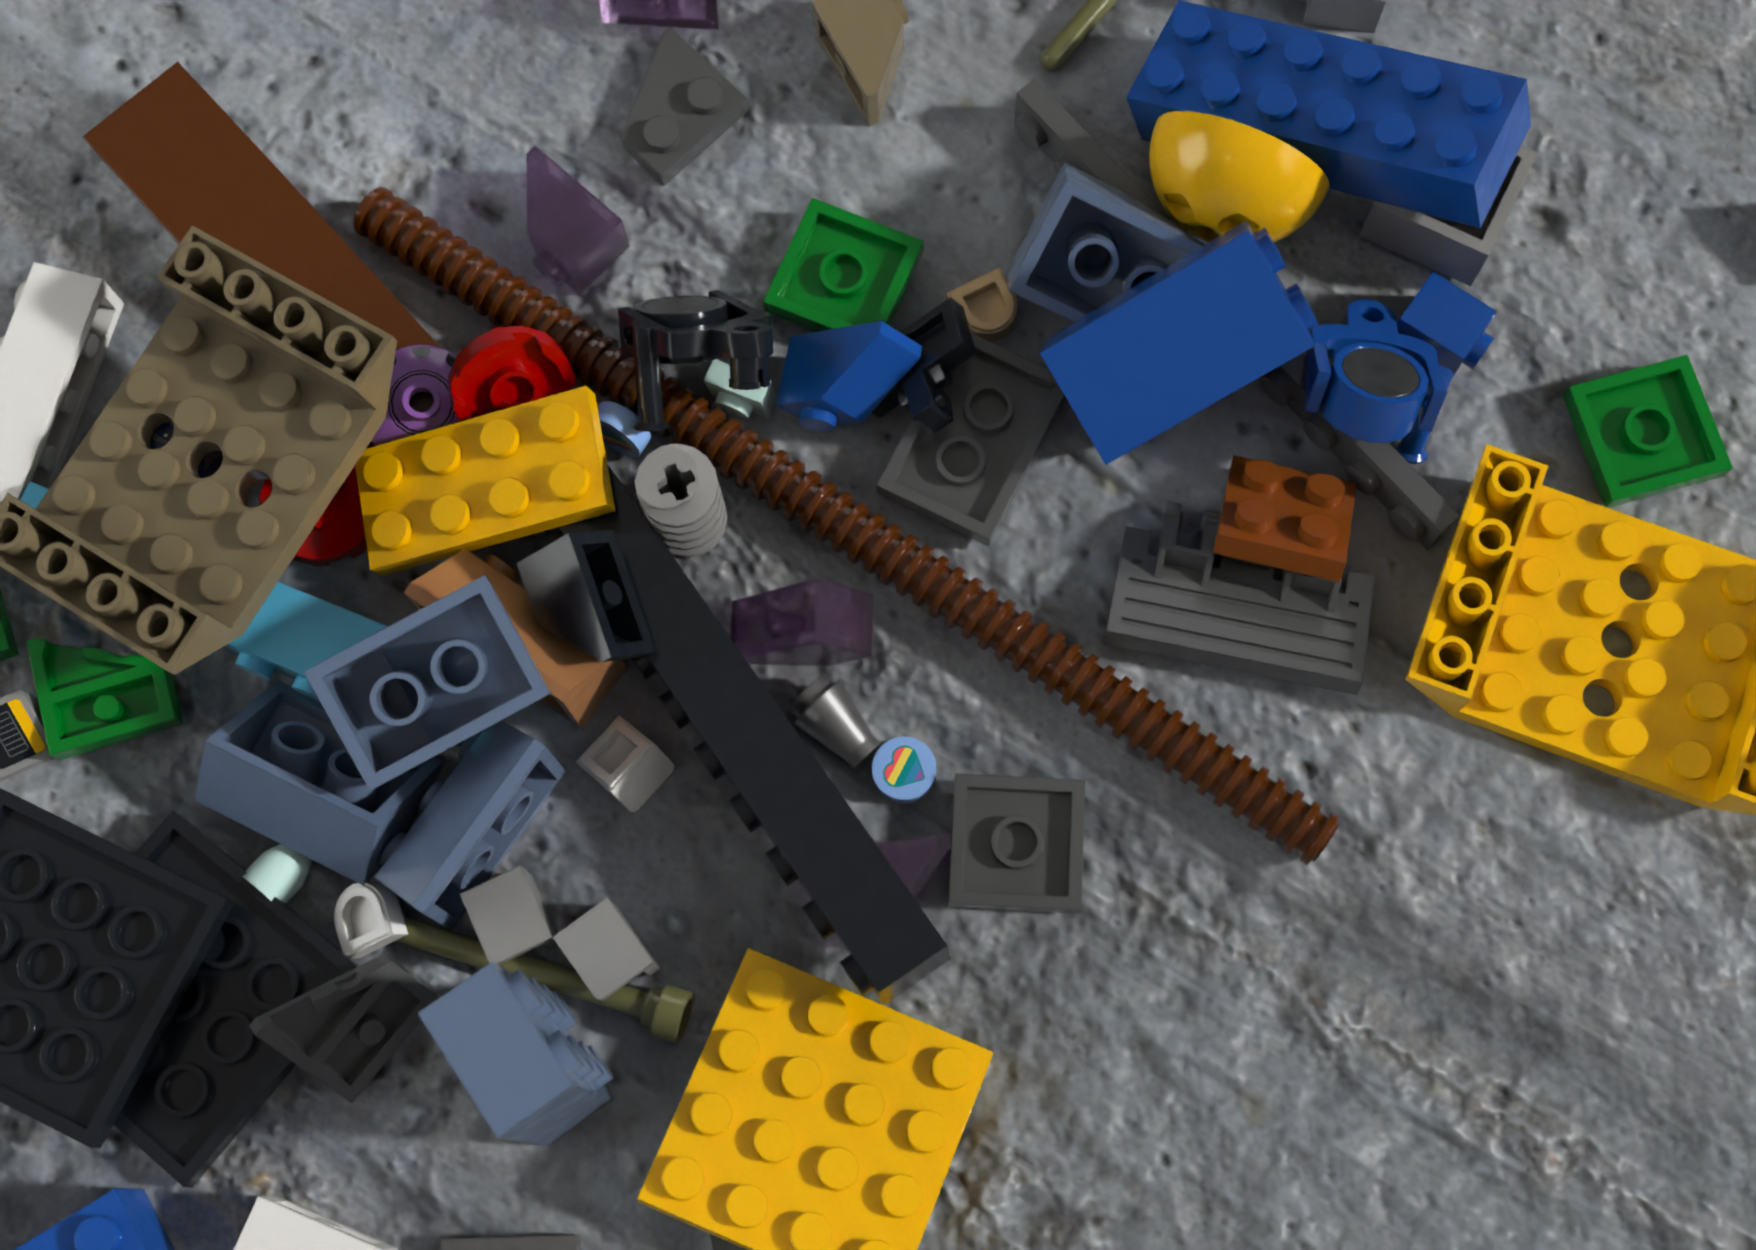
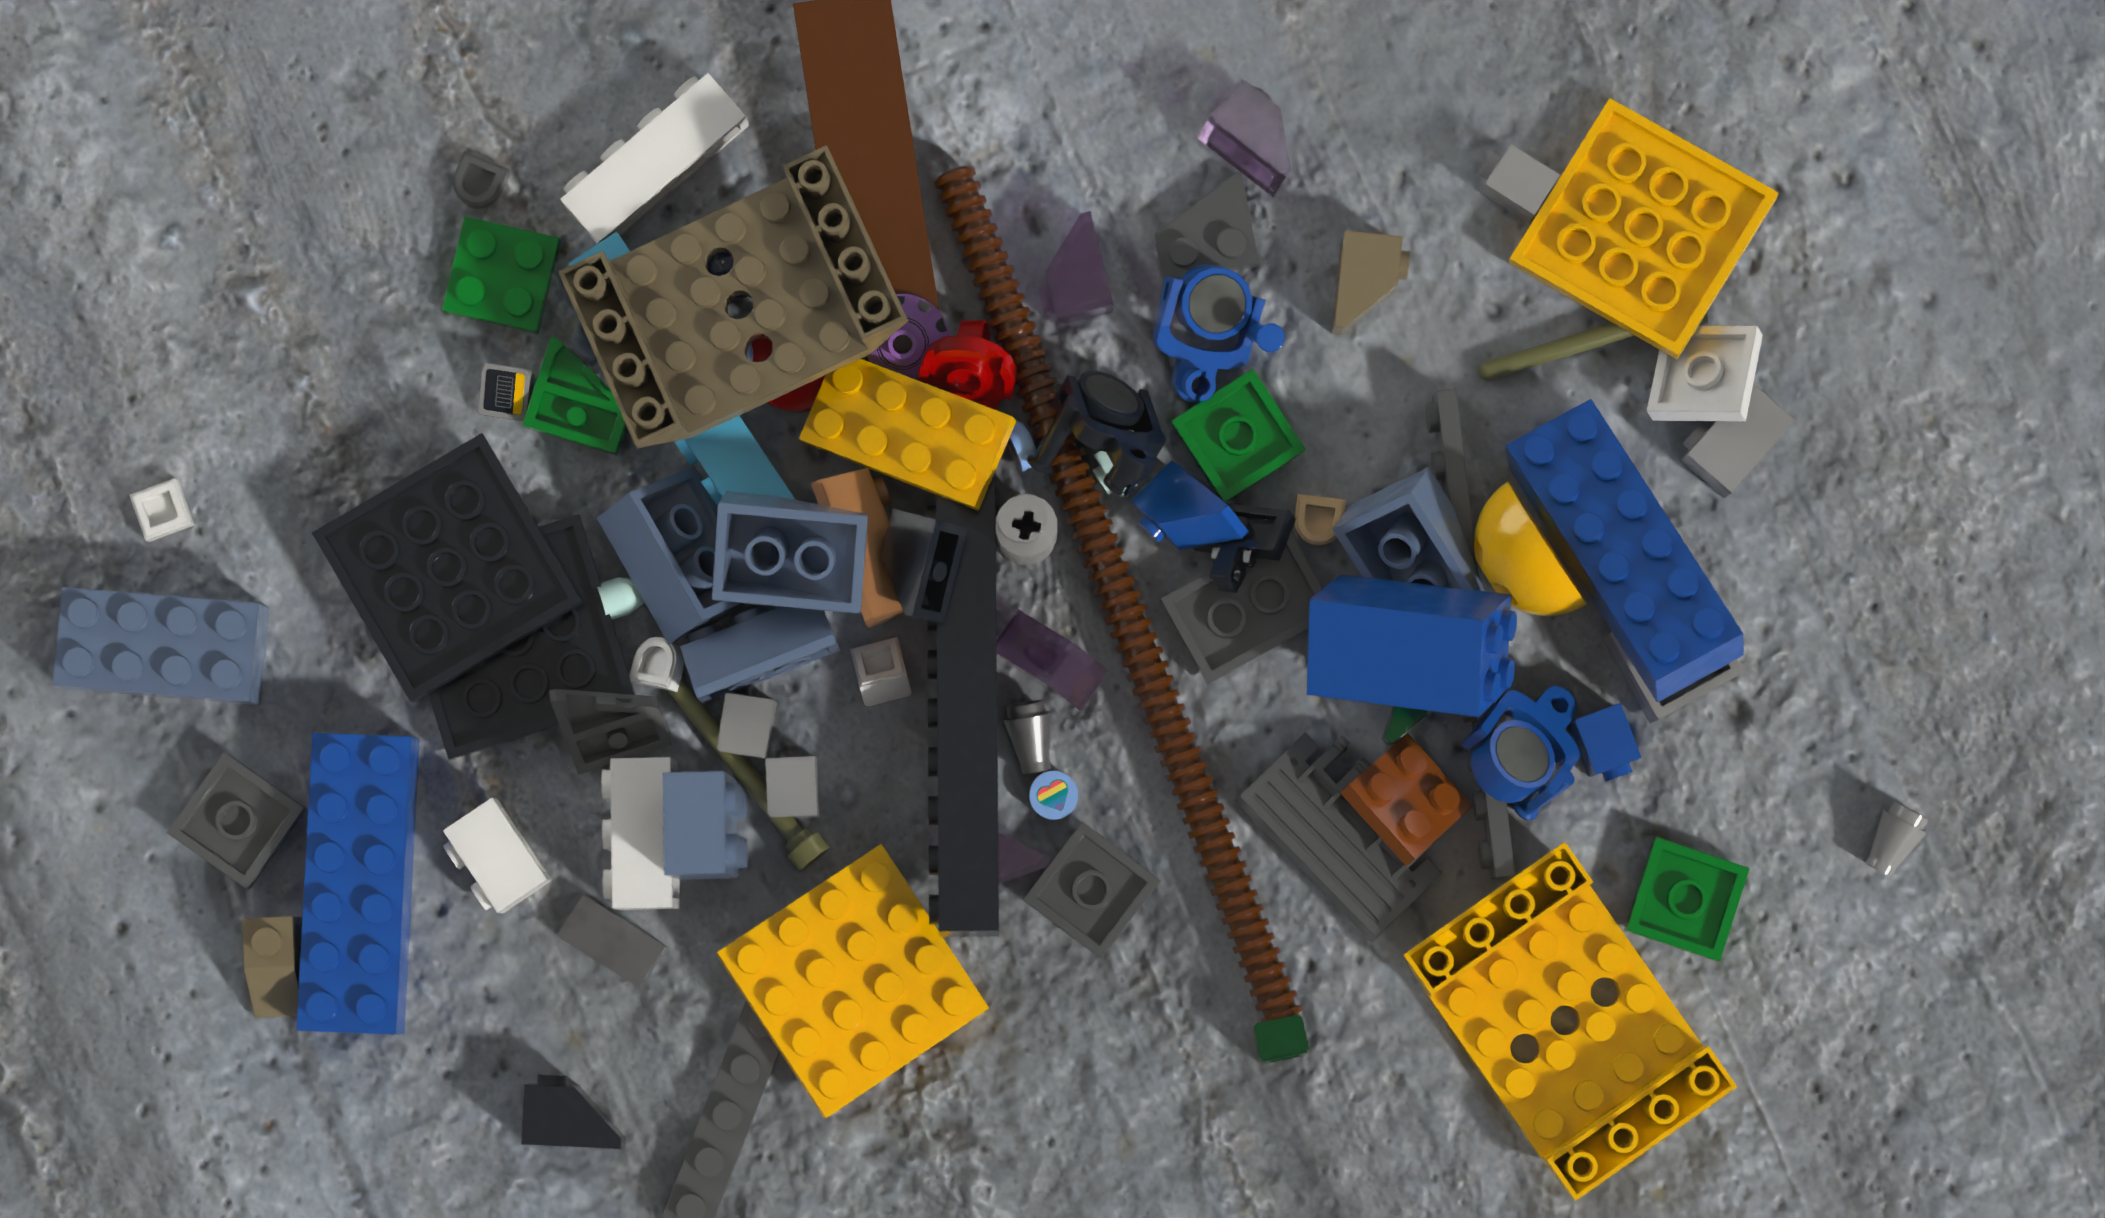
camera: 25 degrees right, 10 degrees up
none -> white brick [602,757,680,910]
none -> blue piece [1152,264,1285,402]
none -> dark green slope [1254,1015,1309,1065]
none -> dark green slope [1381,706,1428,745]

